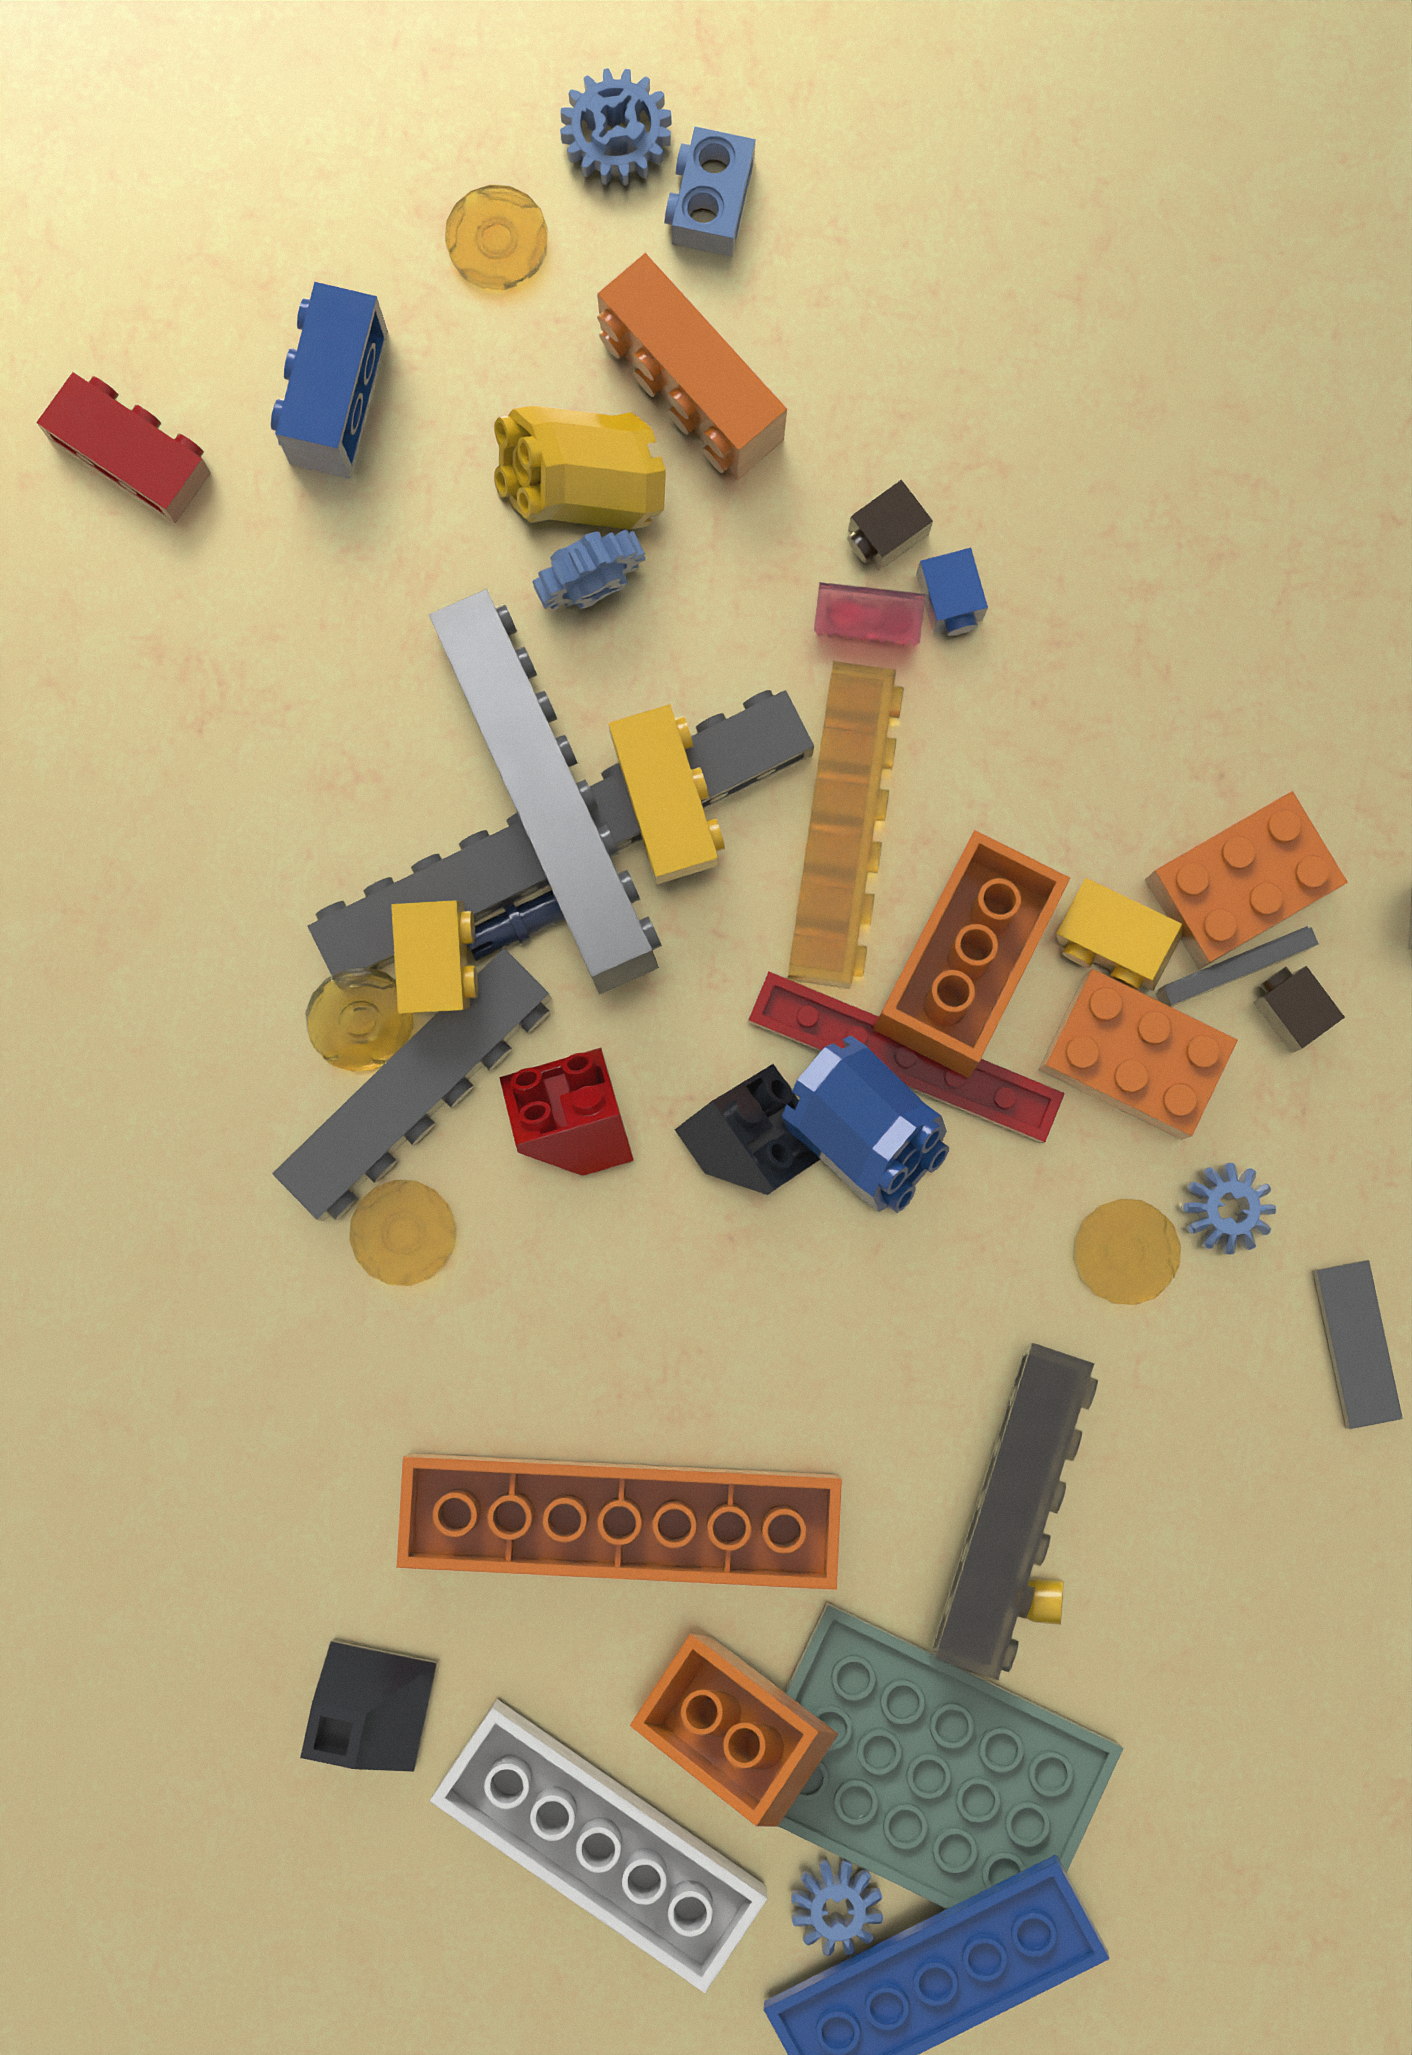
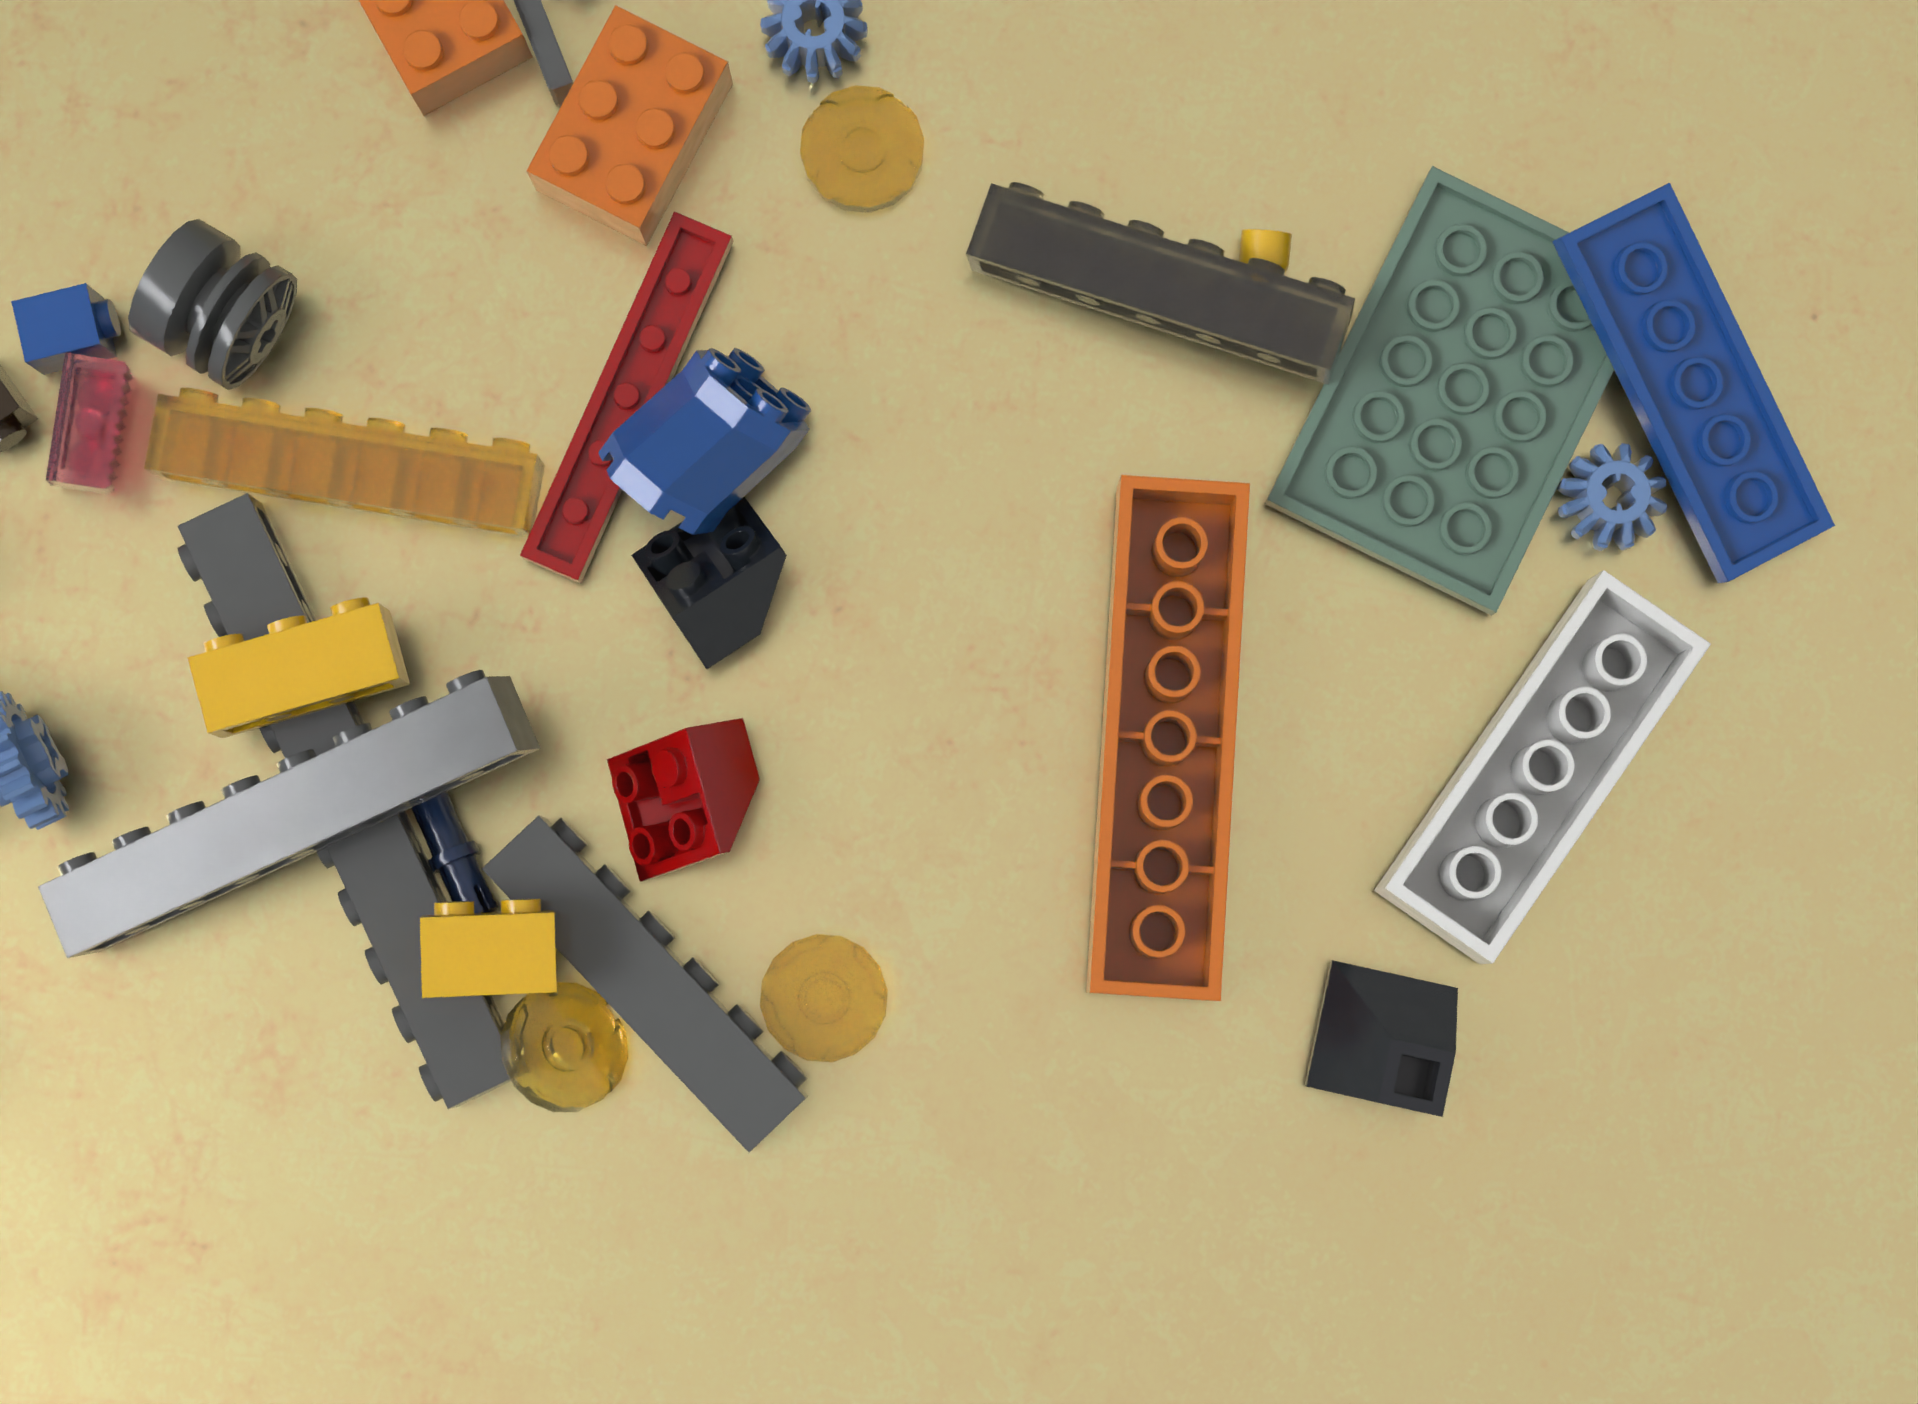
camera: 90 degrees left, 0 degrees up
orange brick [629,1633,838,1827] -> none
orange brick [873,830,1070,1078] -> none
yellow brick [1056,877,1183,991] -> none
none -> dark grey wheel [128,219,297,390]

